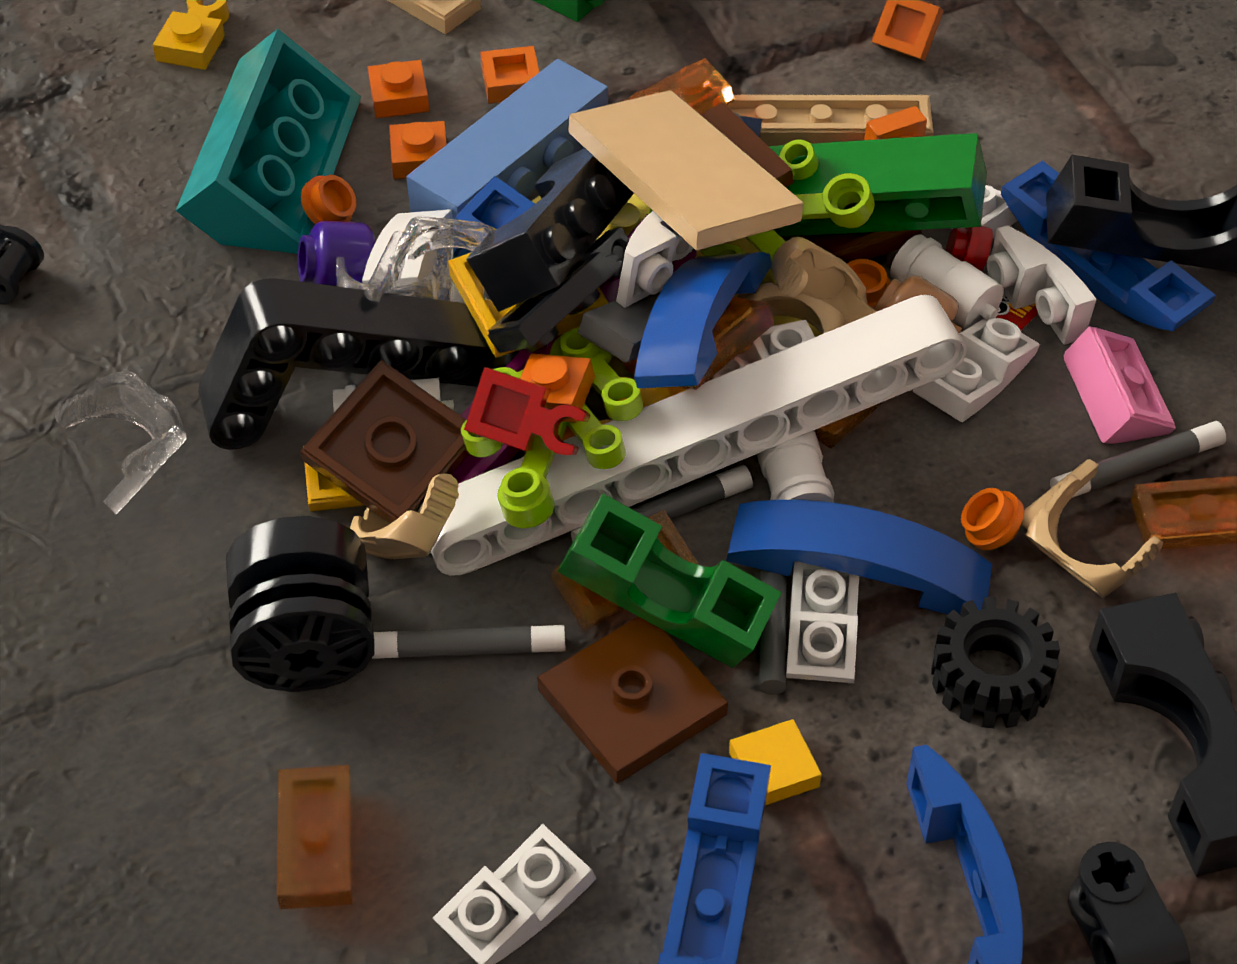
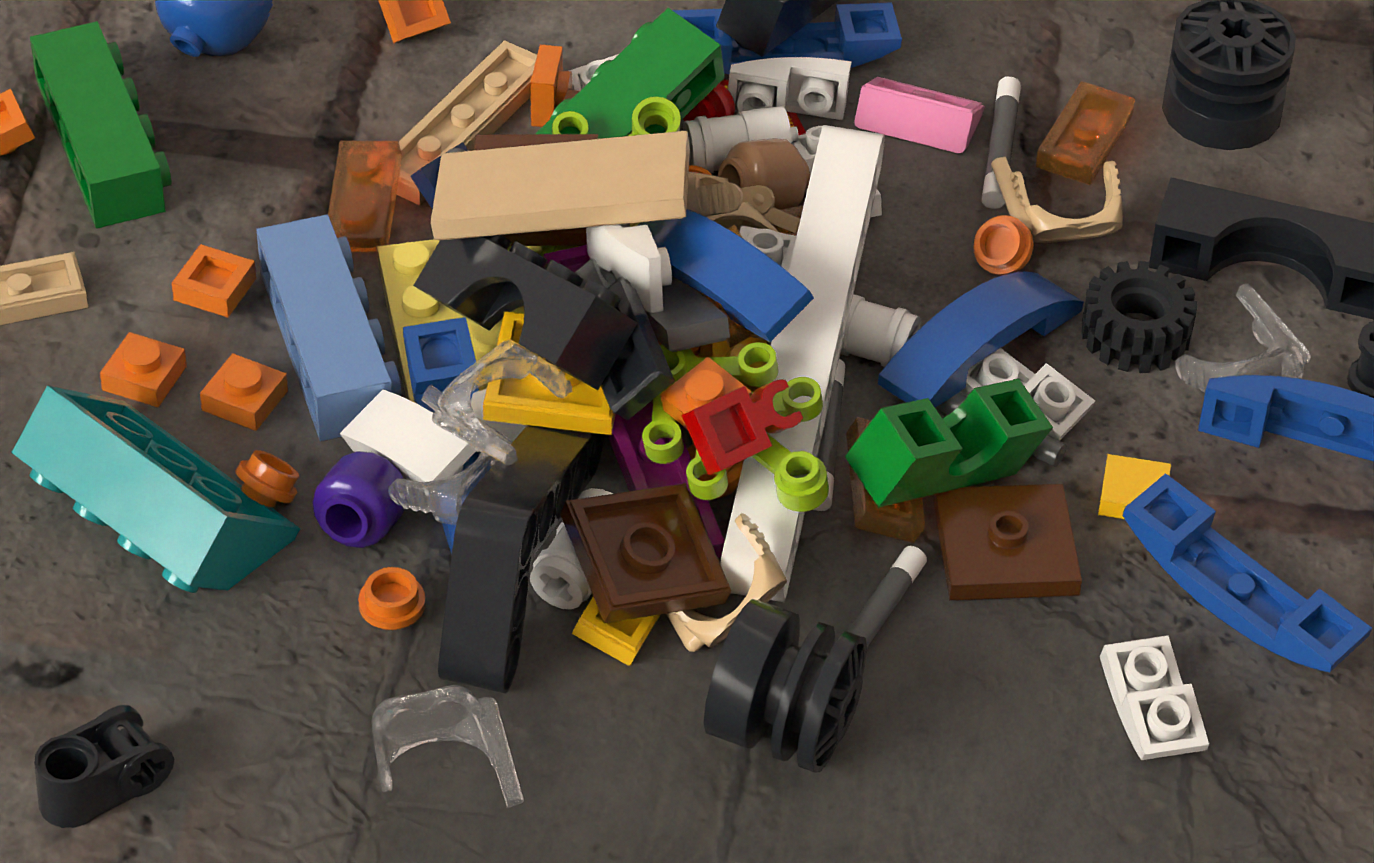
camera: 60 degrees left, 5 degrees down
clear orange plate [277,765,353,910] -> none
none -> clear helmet [1175,283,1311,392]

